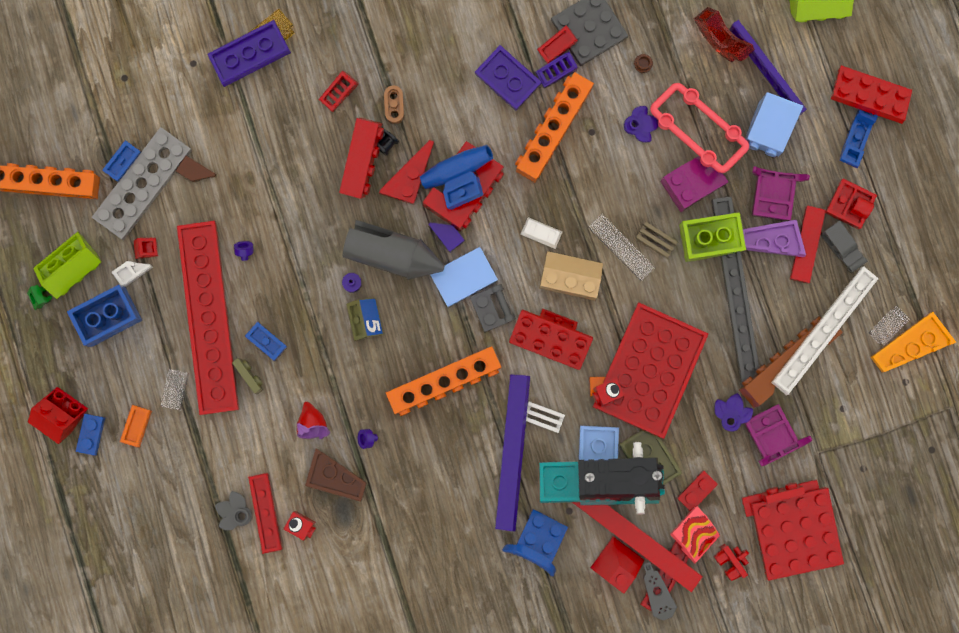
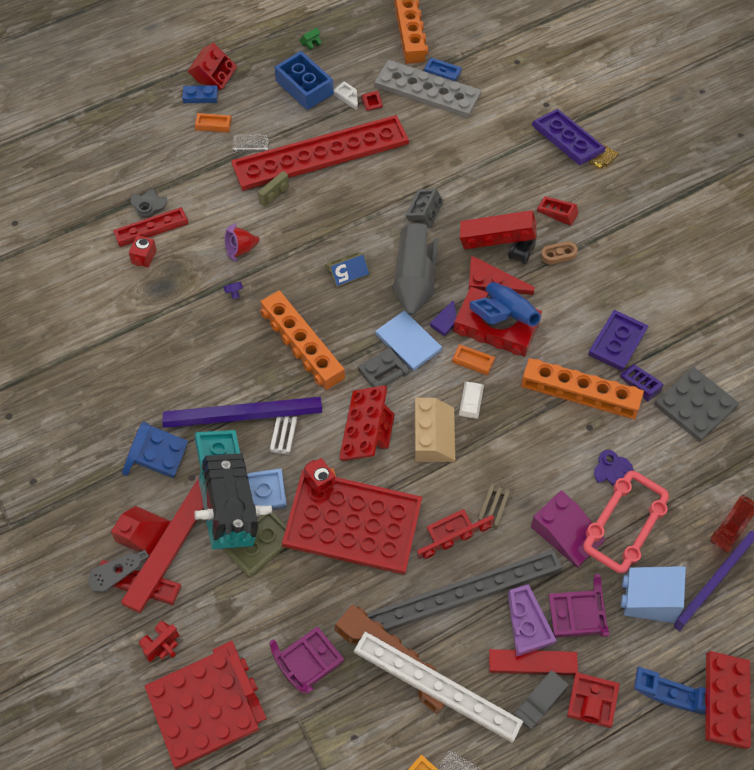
camera: 80 degrees right, 25 degrees down
lime slope [33,232,101,299] -> none
reddish brown tile [176,156,216,182] -> none
dark purple tile [234,241,254,261] -> none
blue plate [245,322,287,361] -> none
reddish brown wing [305,448,367,502] -> none
dark purple tile [342,273,362,293] -> none
red tile [537,25,578,64] -> none
clear plate [588,214,656,281] -> none
reddish brown plate [634,54,653,73] -> none
slope [670,506,720,563] -> none
red plate [677,470,718,511] -> none
lime slope [679,212,746,262] -> none
dark purple plate [715,393,753,432] -> none
none -> dark grey bracket [405,189,443,227]
none -> red bracket [417,509,494,559]
none -> orange tile [452,344,495,376]

